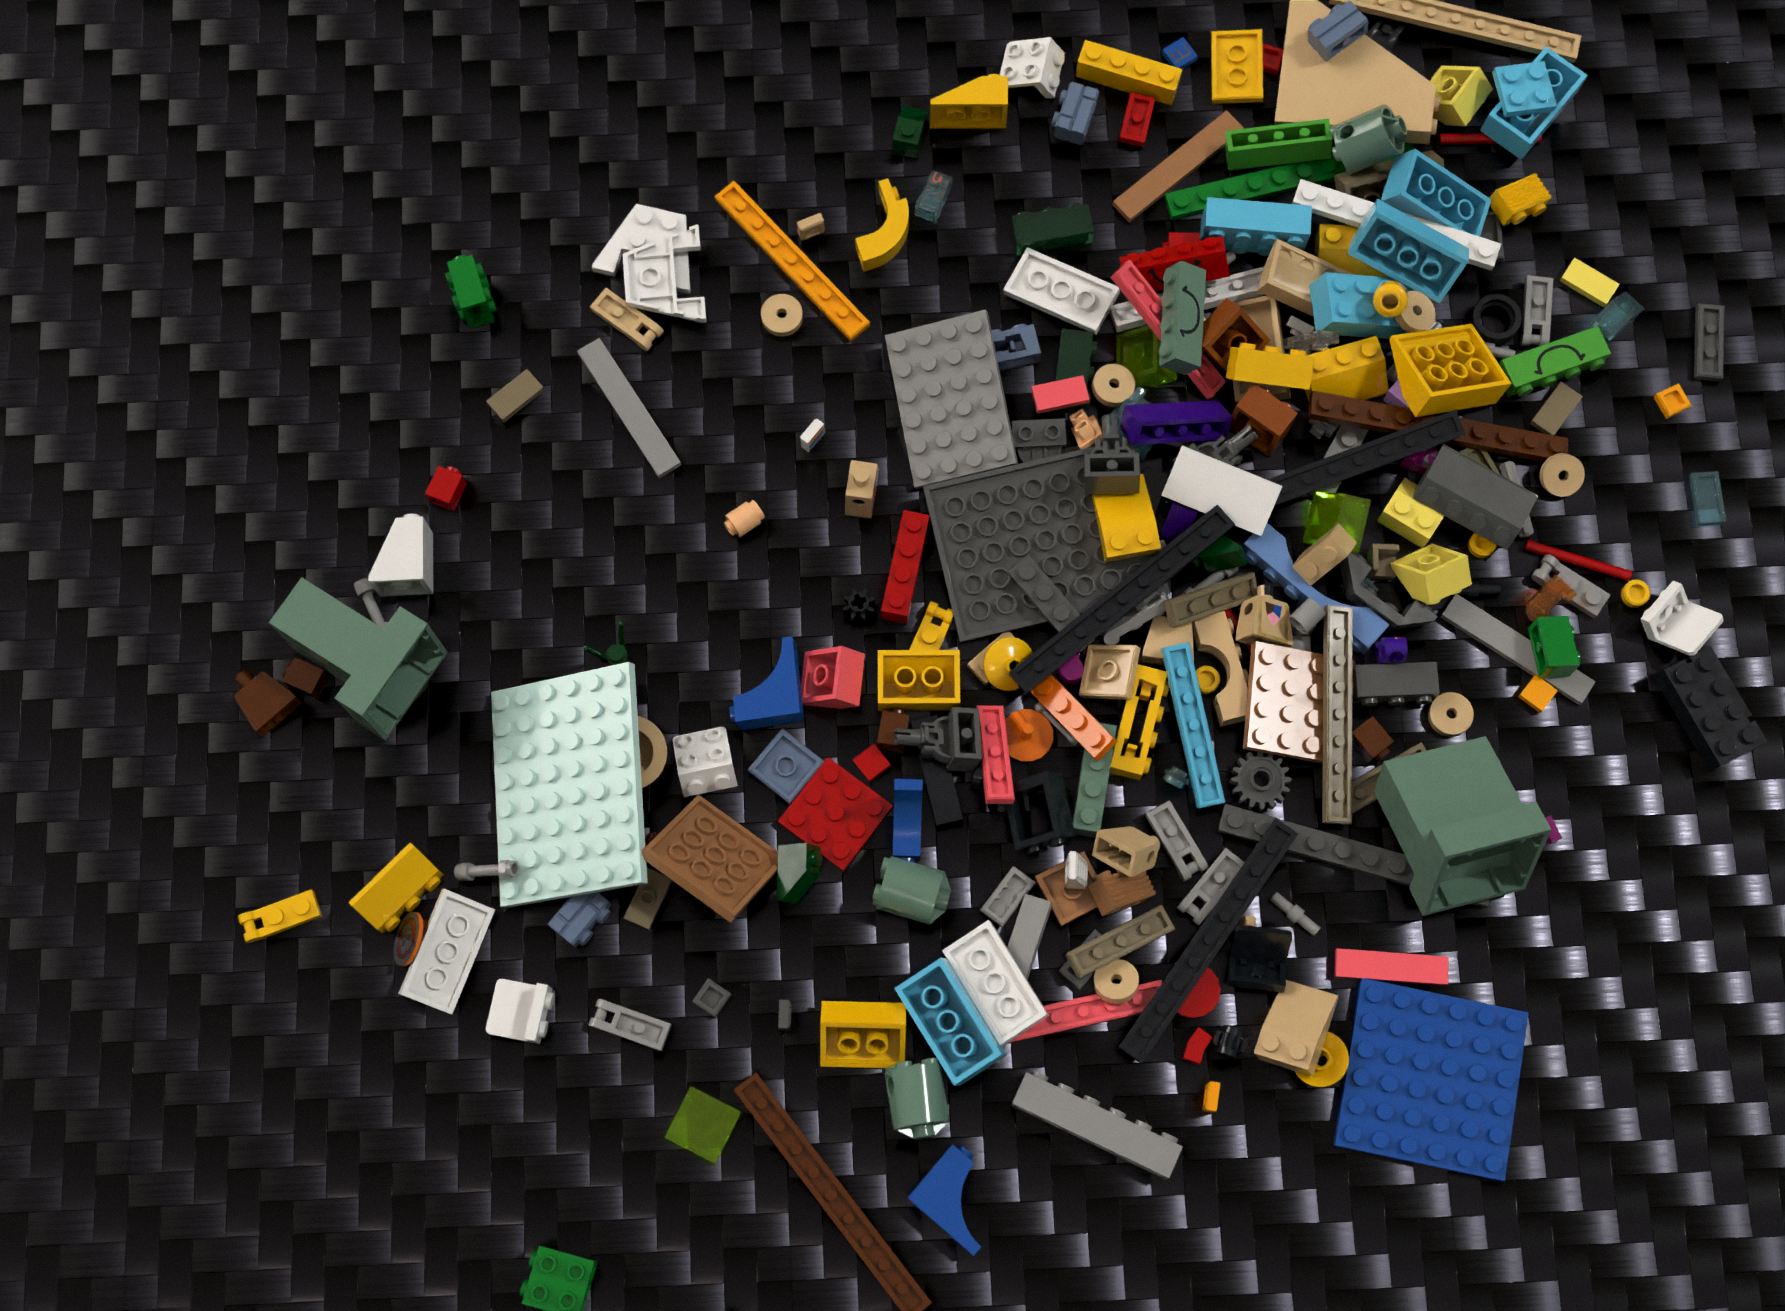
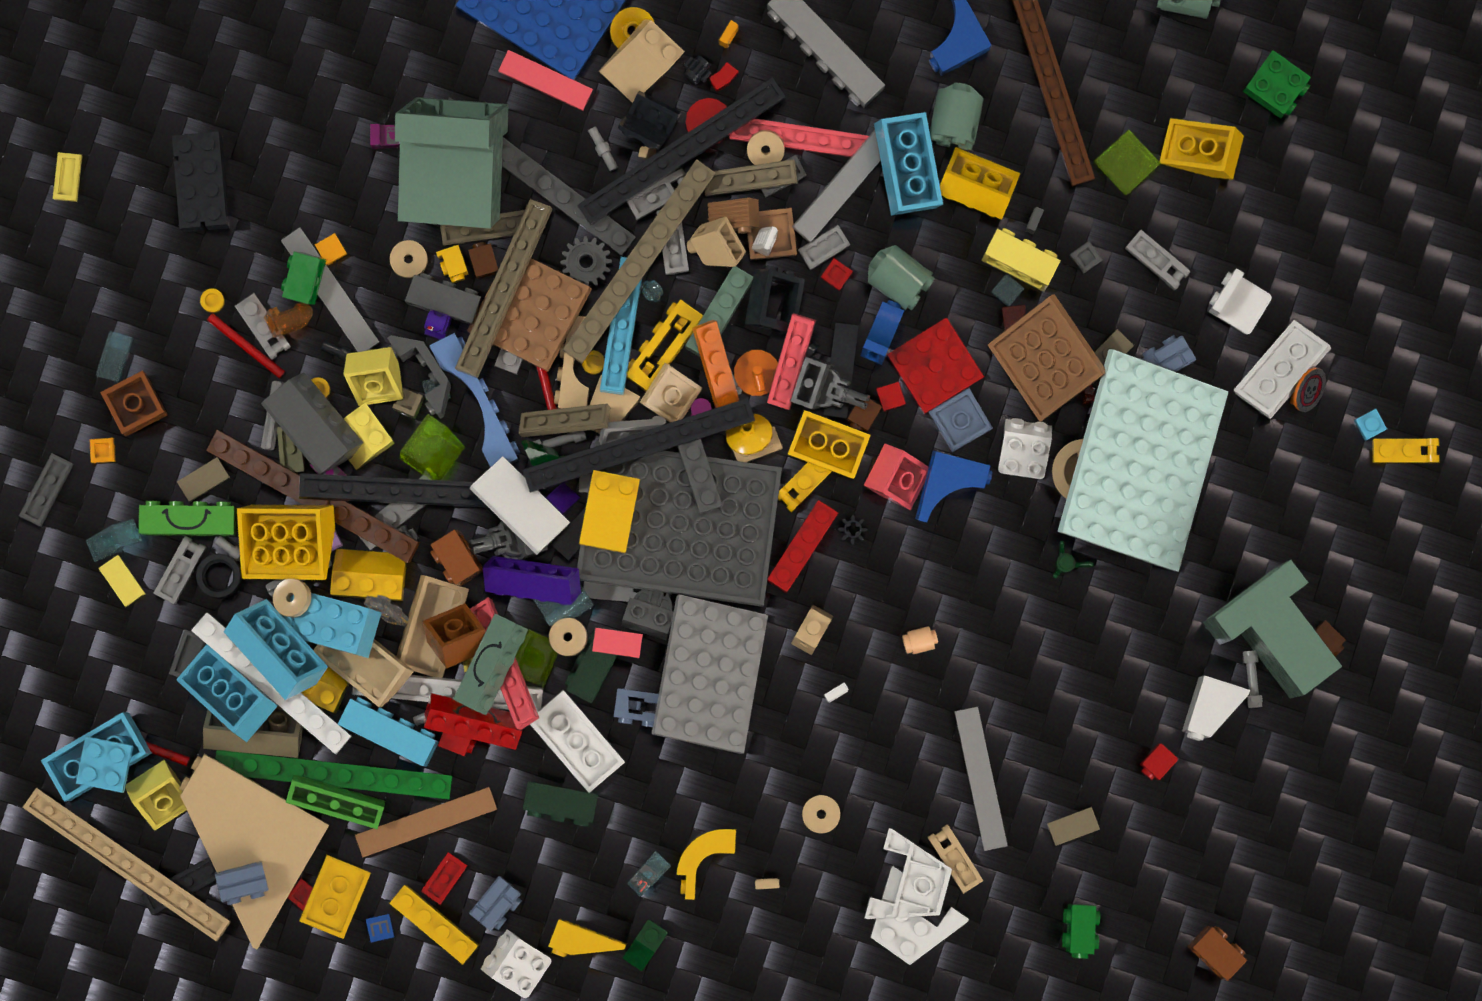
camera: 165 degrees left, 10 degrees up
reddish brown torso [234,669,302,737] -> none
yellow slope [348,842,443,934] -> none
light grey bar [454,860,519,881] -> none
light orange tile [715,181,870,342] -> none
dark green slope [777,843,823,904] -> none
white plate [942,920,1049,1046] -> none
light nougat hips [1069,409,1103,450] -> none
dark grey brick [1084,414,1140,494] -> none
yellow brick [1226,342,1315,390] -> none
tan torso [1235,585,1293,647] -> none
light grey plate [1287,316,1315,339] -> none
light grey piece [1289,598,1325,636] -> none
tan brick [1292,523,1357,586] -> none
sand green cylinder [1330,105,1407,175] -> none
yellow head [1373,280,1409,318] -> none
yellow brick [1489,173,1552,226] -> none
tan piece [1539,453,1585,497] -> none
white bracket [1641,581,1724,656] -> none
none -> dark orange brick [100,370,168,437]
none -> yellow brick [436,245,468,283]
none -> dark tan plate [563,159,716,364]
none -> red tile [820,258,853,291]
none -> light yellow brick [981,228,1061,292]
none -> clear light blue tile [991,274,1024,307]
none -> clear red tile [1002,305,1026,331]
none -> yellow slope [1159,118,1244,180]
none -> dark orange brick [1187,926,1247,981]
none -> medium azure plate [1354,409,1387,441]

